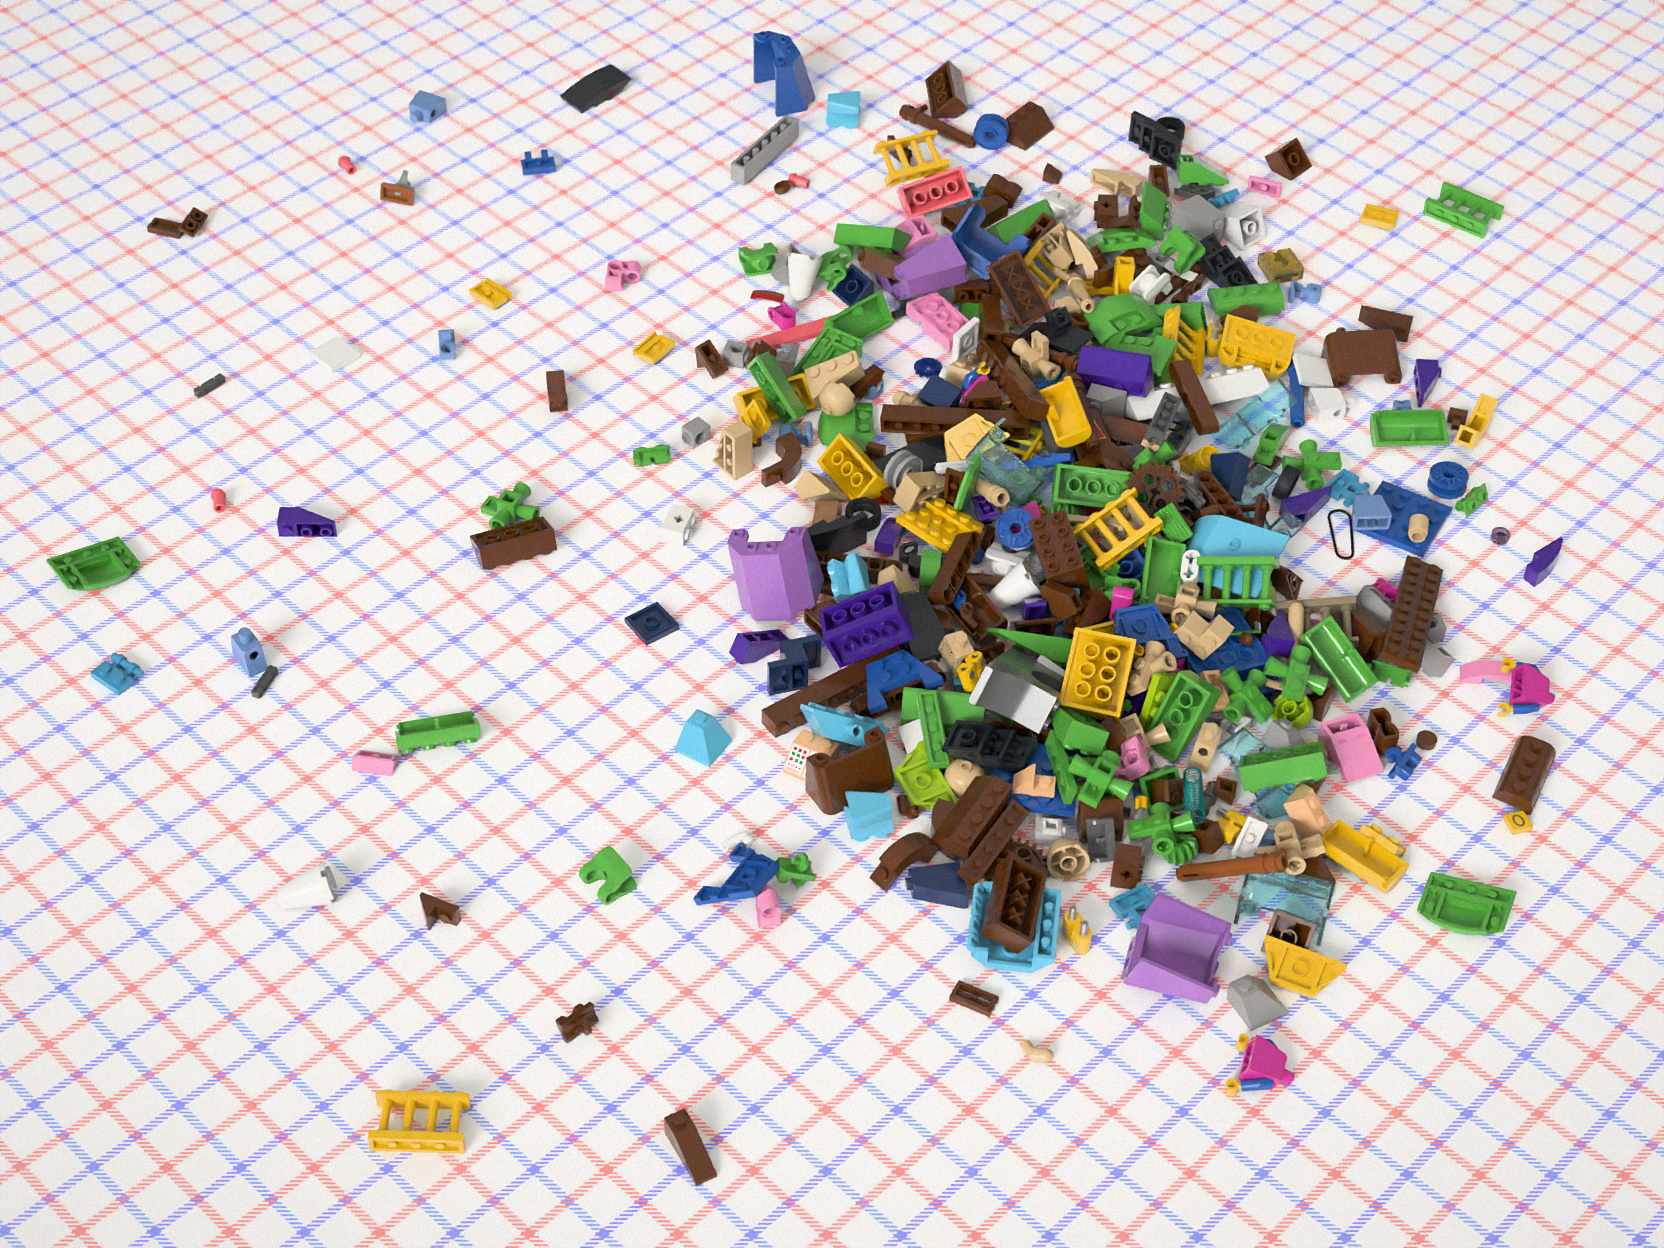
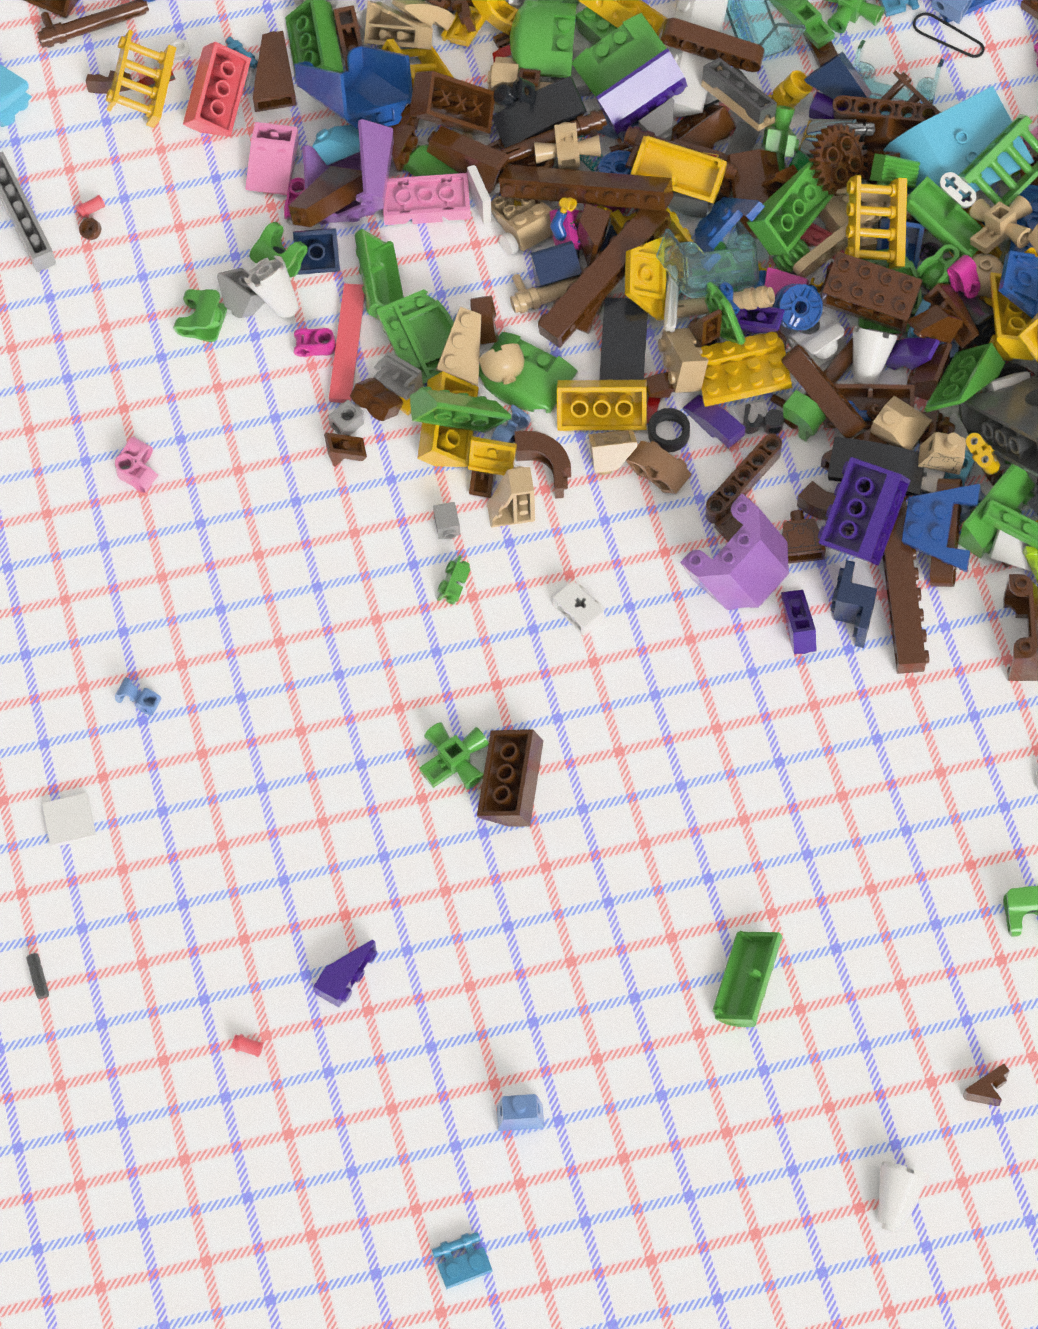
camera: 55 degrees left, 20 degrees up
bright green slope [46,536,141,591] -> none
dark grey axle [251,665,278,699] -> none
bright pink slope [352,750,399,776] -> none
yellow plate [469,278,512,310] -> none
reddish brown arch [545,370,568,413] -> none
dark blue tile [624,602,680,646] -> none
yellow plate [632,331,675,365] -> none
medium azure slope [675,709,732,768] -> none
red sticker [750,290,785,303] -> none
light nougat slope [783,729,839,781] -> none
medium azure slope [800,702,890,747] -> none
black slope [807,511,868,554] -> none
medium azure piece [827,552,870,602] -> none
bright green slope [833,223,912,254] -> none
reddish brown plate [866,441,886,461] -> none
tan slope [877,564,920,596] -> none
light grey wheel [883,450,923,489] -> none
black arm [891,299,910,320] -> none
clear blue gear [914,357,943,379] -> none
reddish brown brick [983,174,1023,208] -> none
tan cylinder [1052,266,1095,313] -> none
black tyre [1271,464,1301,500] -> none
dark purple slope [1279,486,1332,528] -> none
none -> blue arm [719,282,740,315]
none -> tan slope [870,396,932,450]

